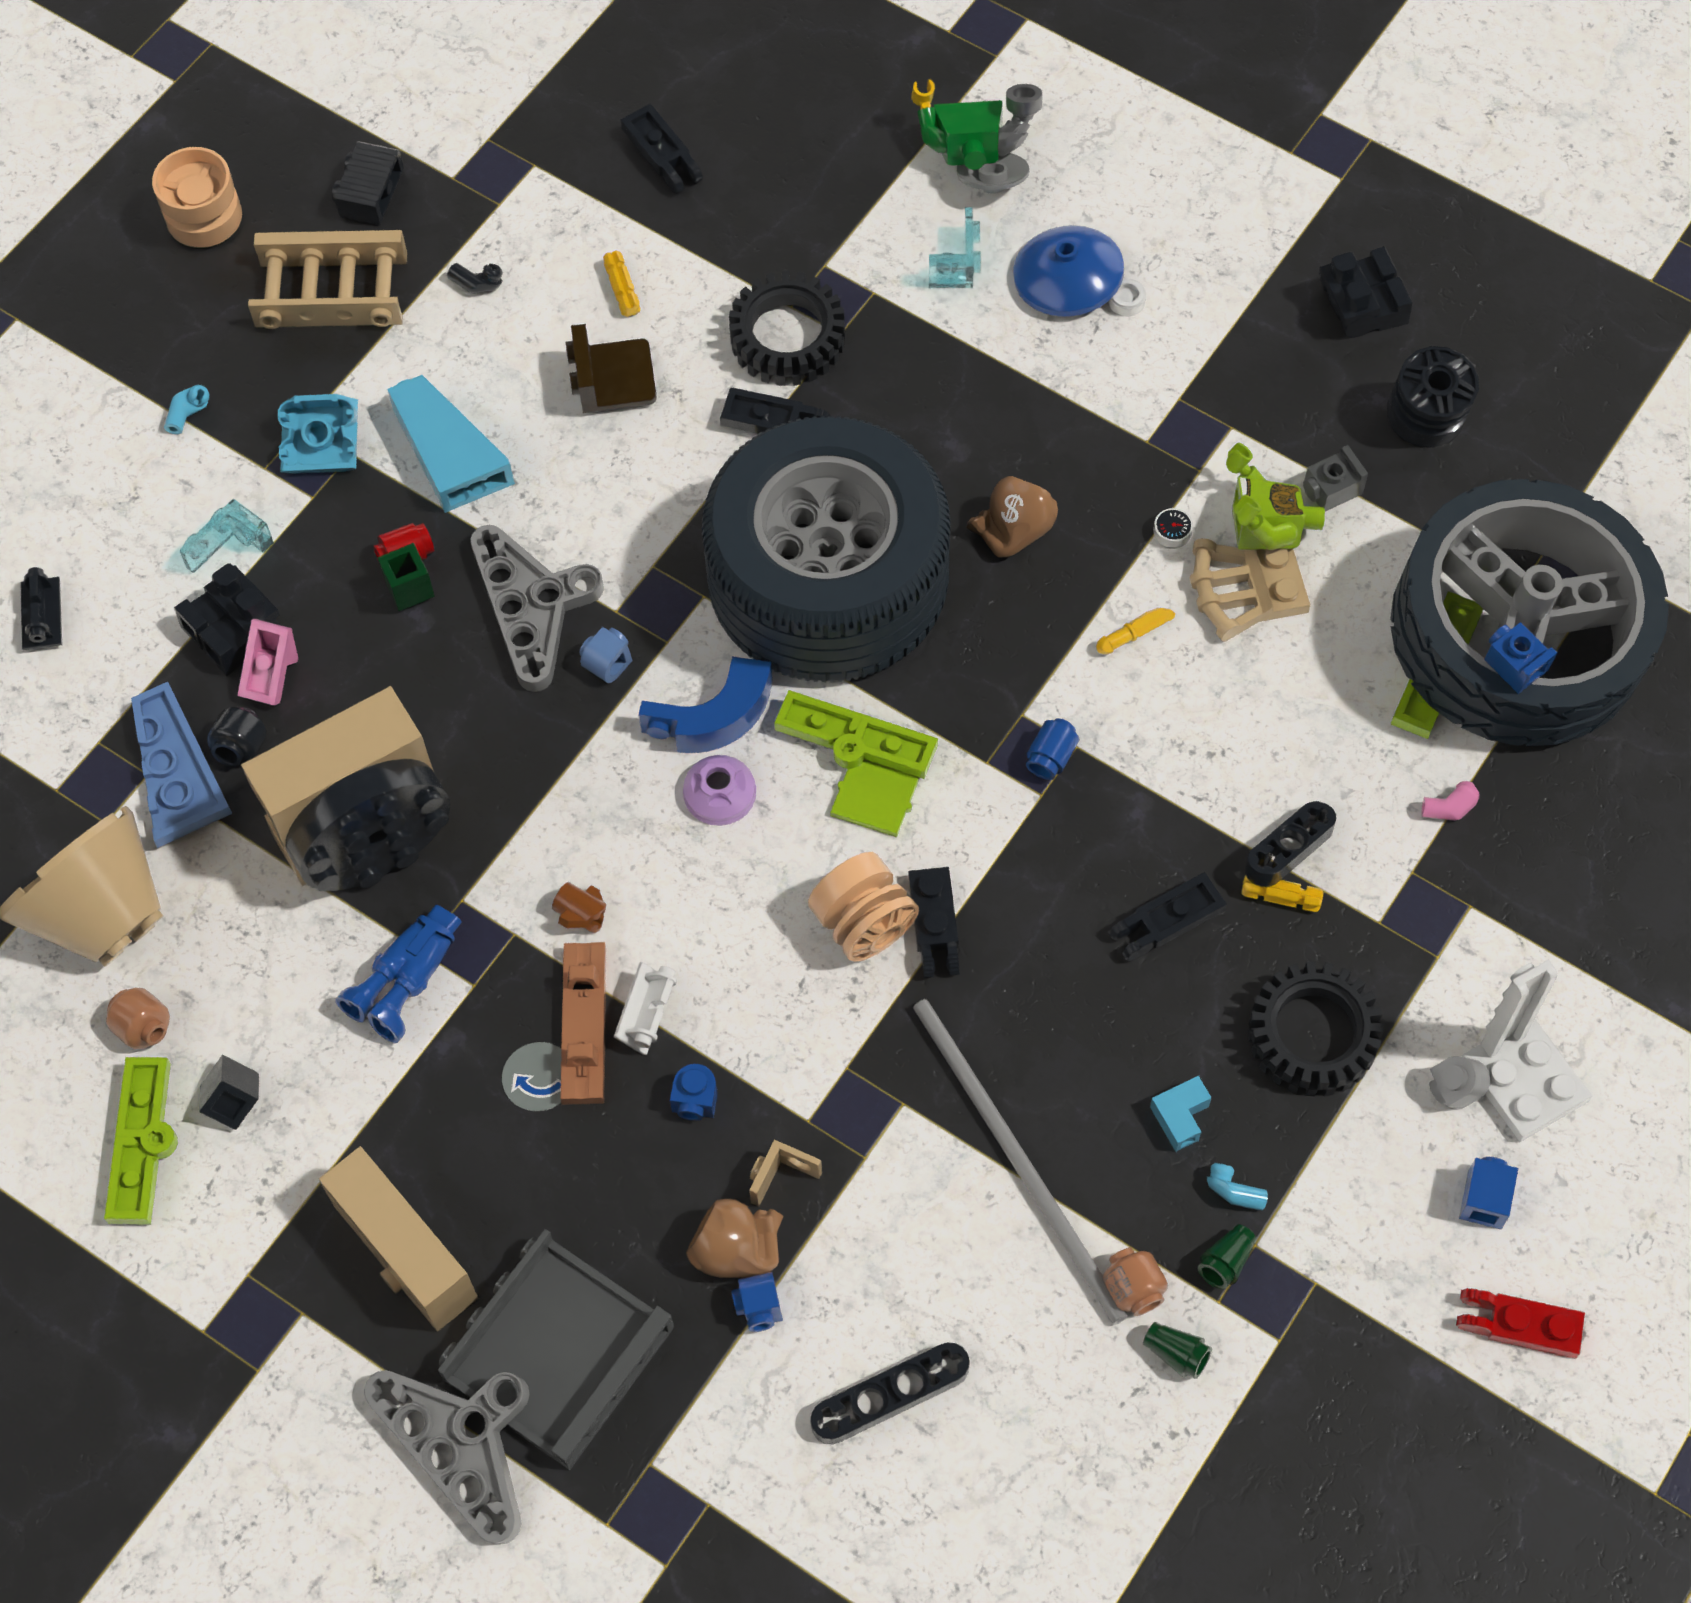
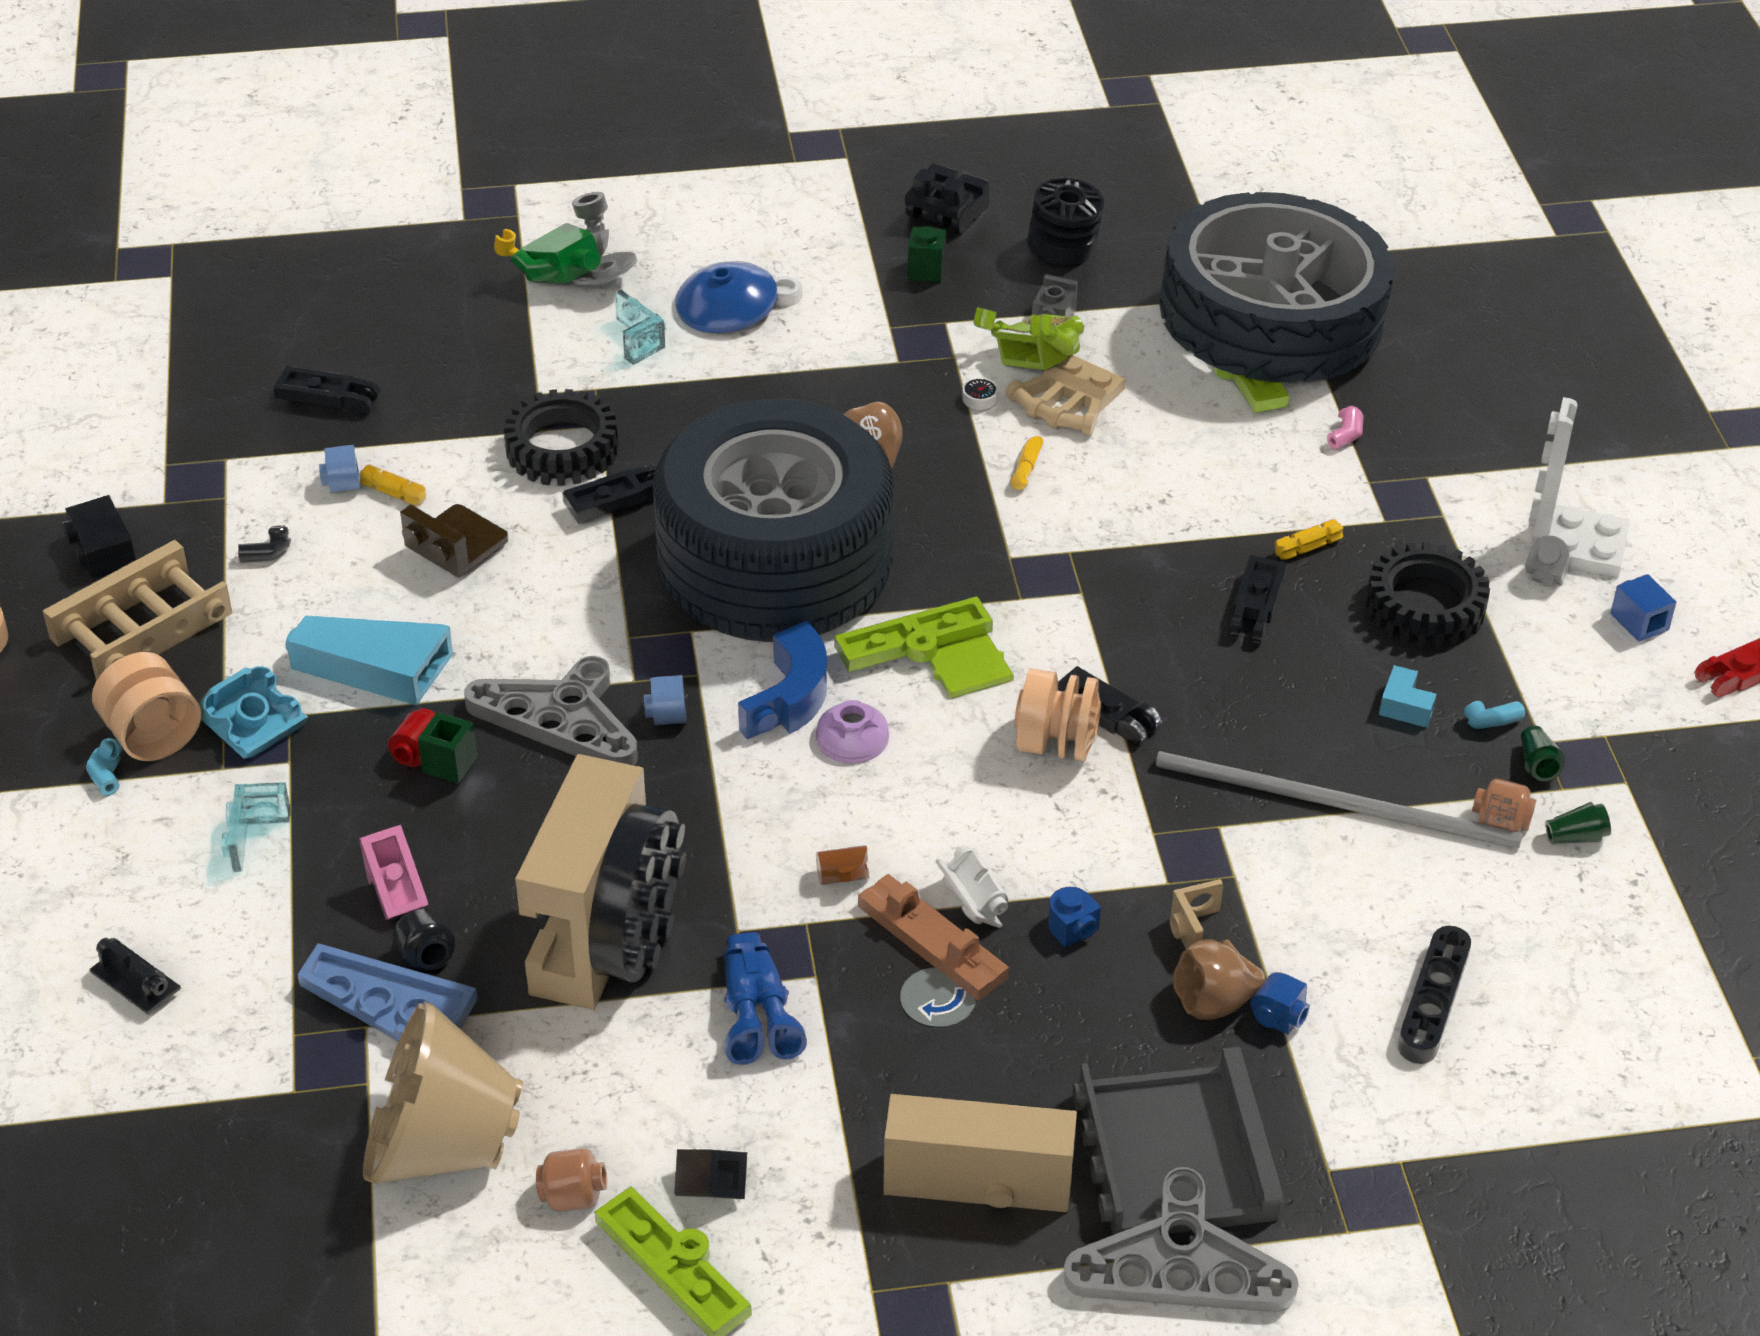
camera: 45 degrees left, 20 degrees down
black hips [174,563,280,676] -> none
blue brick [1026,718,1079,780] -> none
black beam [1245,801,1336,887] -> none
blue brick [1484,622,1557,694] -> none
none -> light nougat wheel [92,652,201,761]
none -> medium blue plate [319,445,361,492]
none -> dark green brick [907,227,946,283]

